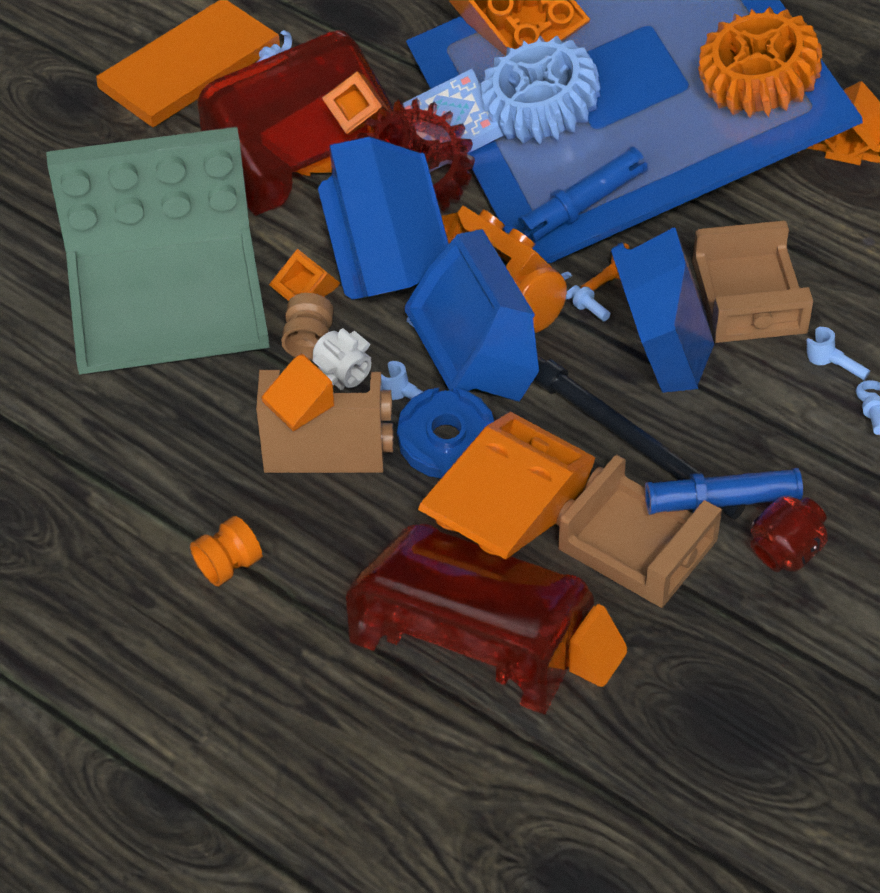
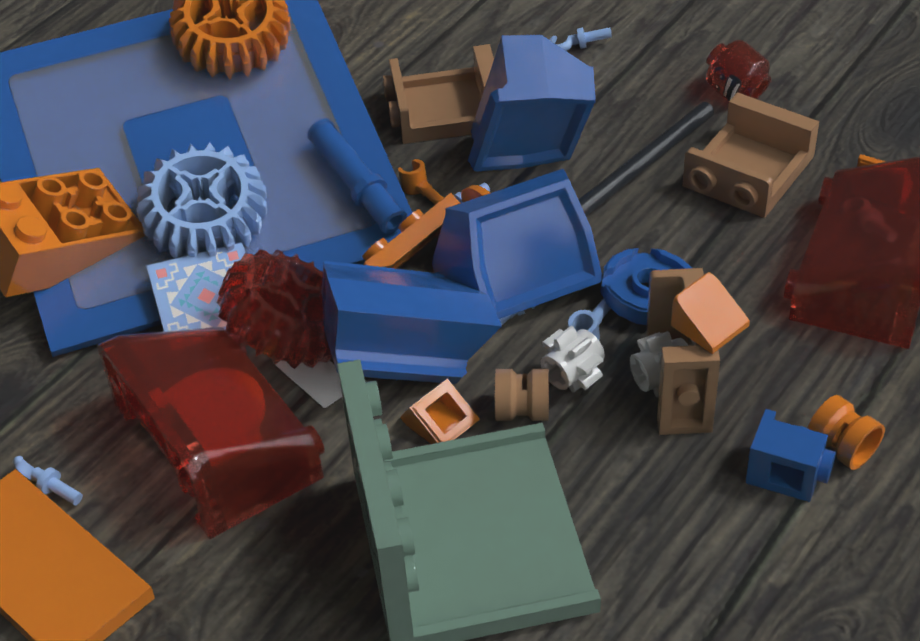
camera: 90 degrees left, 5 degrees down
orange slope [322,71,389,135] -> none
orange slope [418,411,596,559] -> none
blue pin [645,468,803,515] -> none
none -> blue brick [745,409,836,502]

